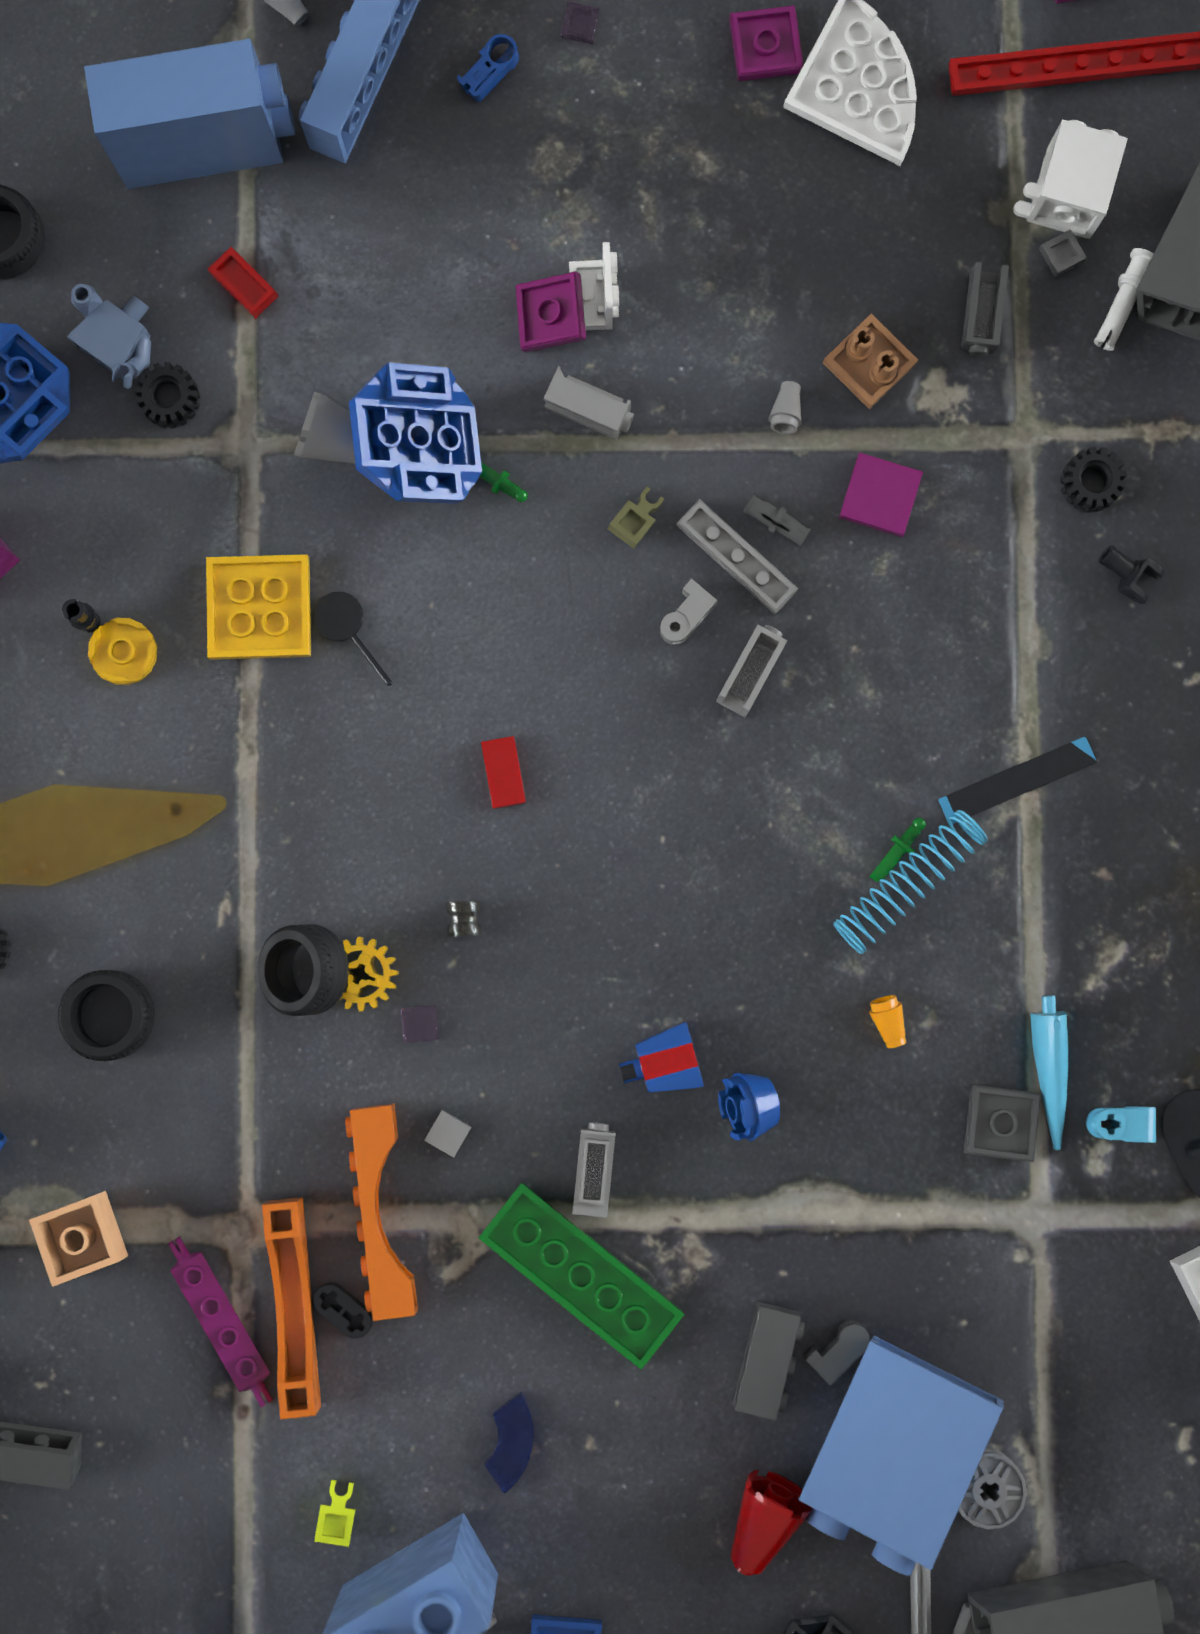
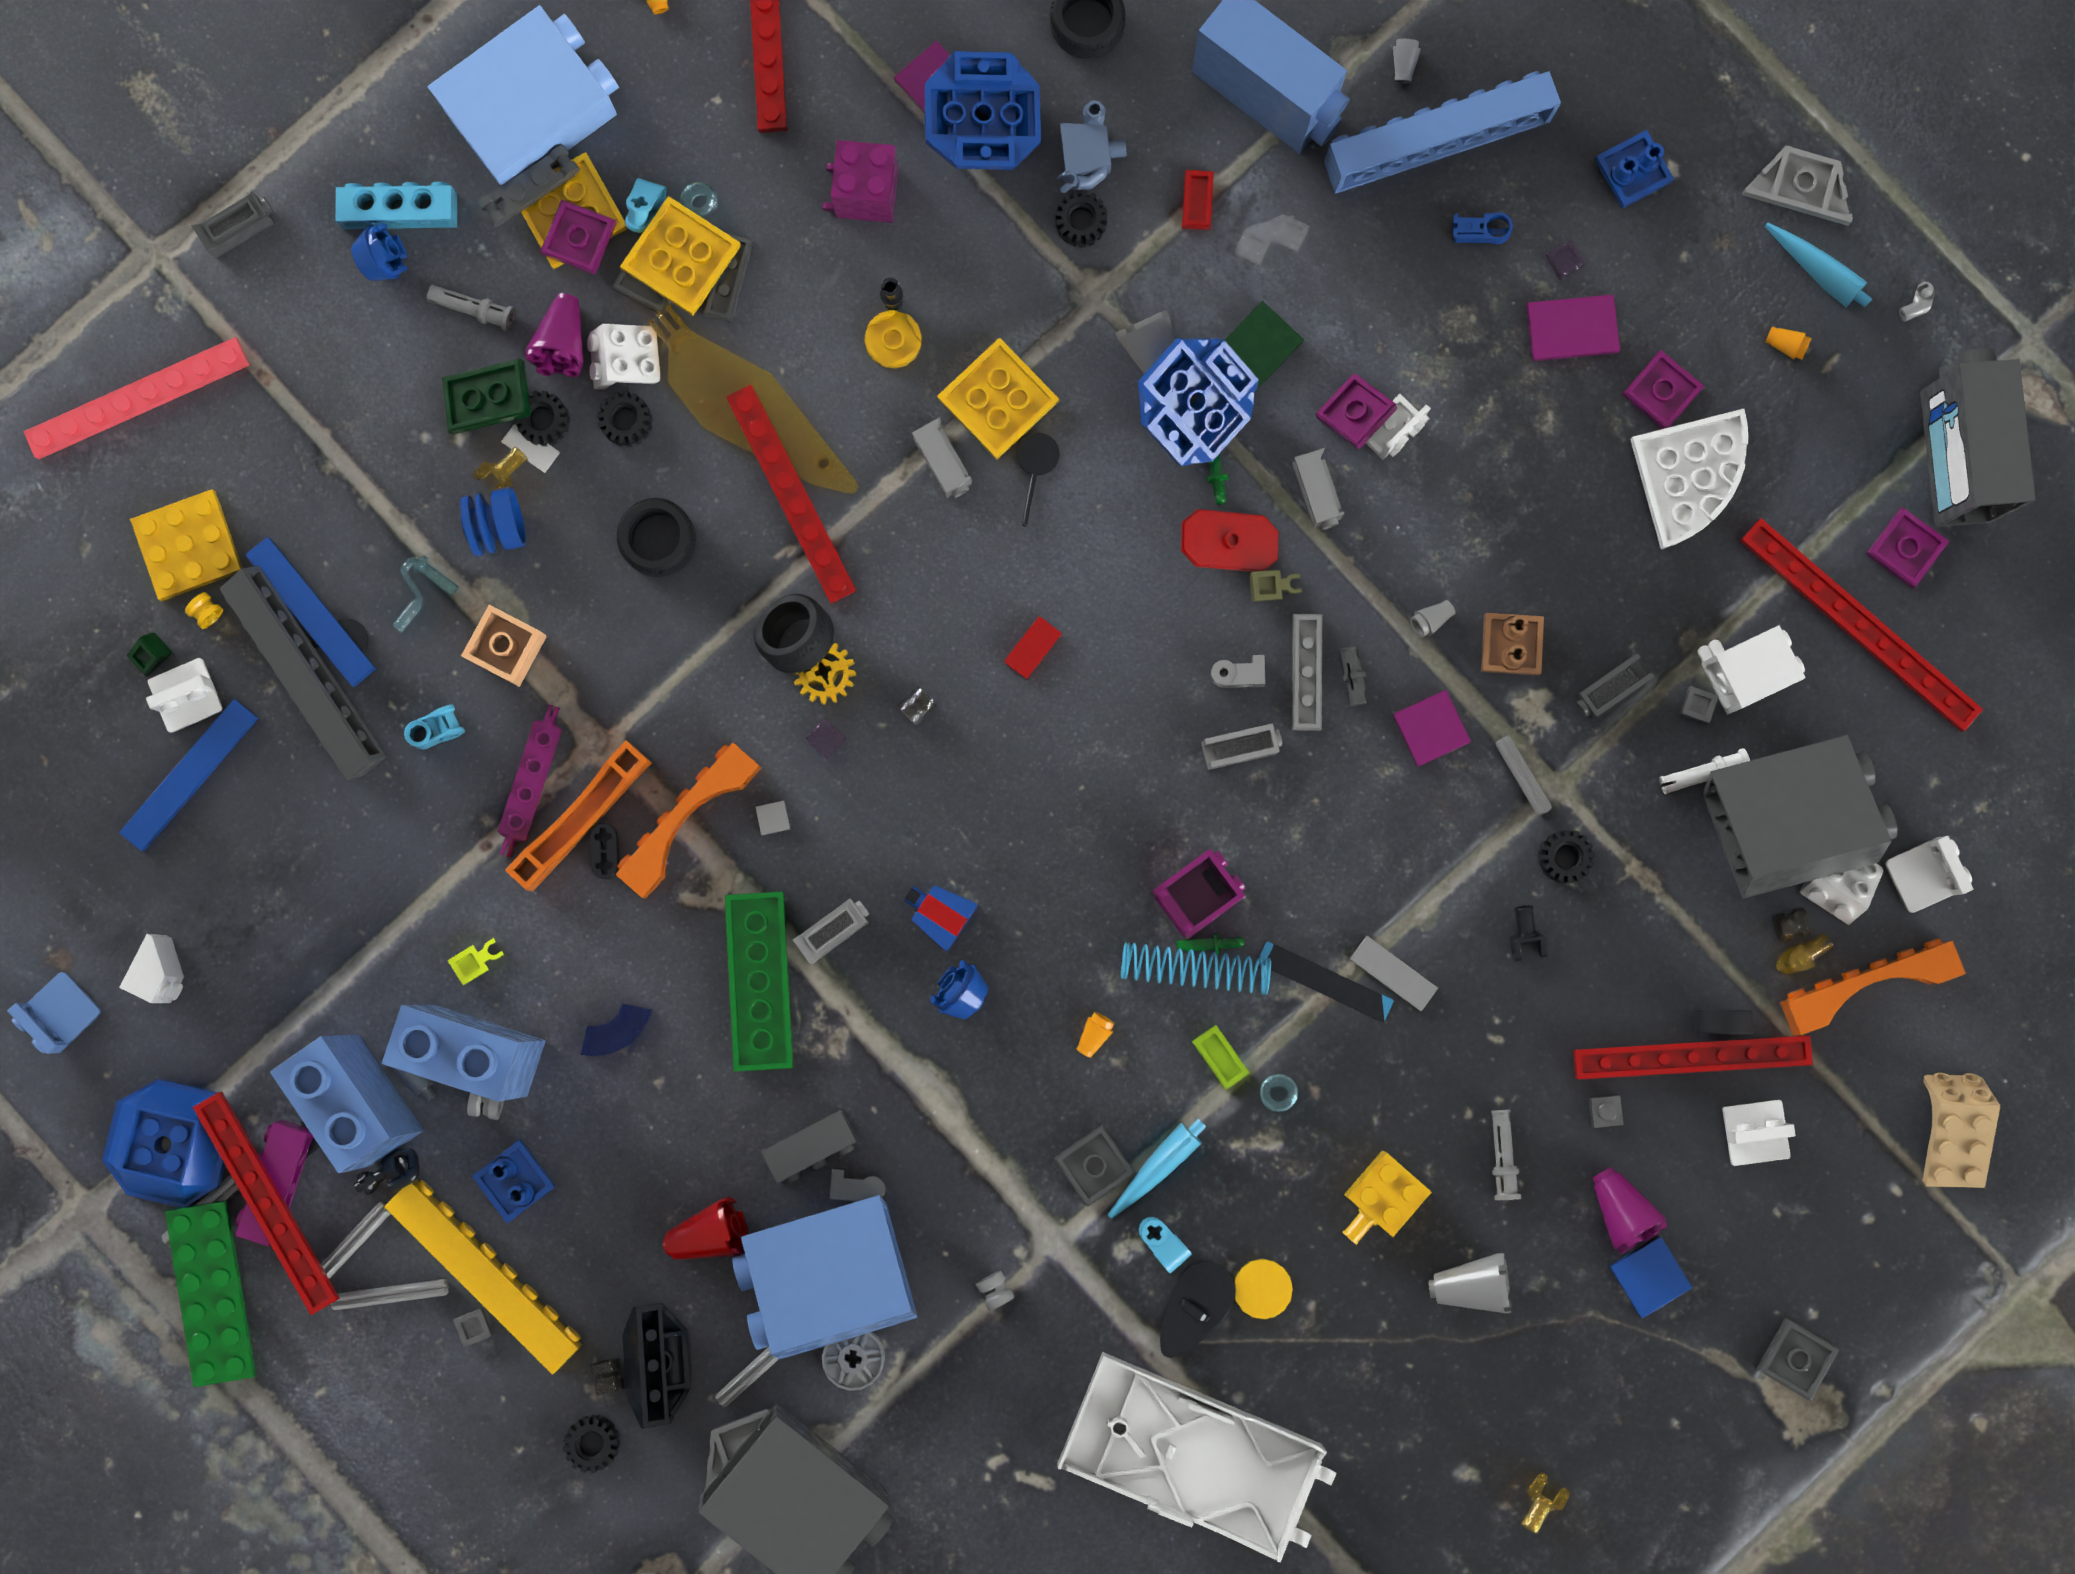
camera: 50 degrees right, 0 degrees up
none -> medium azure piece [404,705,465,750]
none -> red plate [726,384,857,604]
none -> light grey window [912,417,972,498]
none -> light grey wheel [975,1270,1015,1311]
none -> magenta container [1151,849,1246,940]
none -> red shield [1181,509,1278,572]
none -> lime tile [1192,1025,1250,1090]
none -> dark green tile [1225,301,1304,393]
none -> clear tile [1233,214,1310,268]
none -> clear light blue piece [1260,1074,1299,1112]
none -> light grey tile [1349,936,1438,1012]
none -> light grey axle [1496,736,1552,815]
none -> magenta tile [1526,294,1620,361]

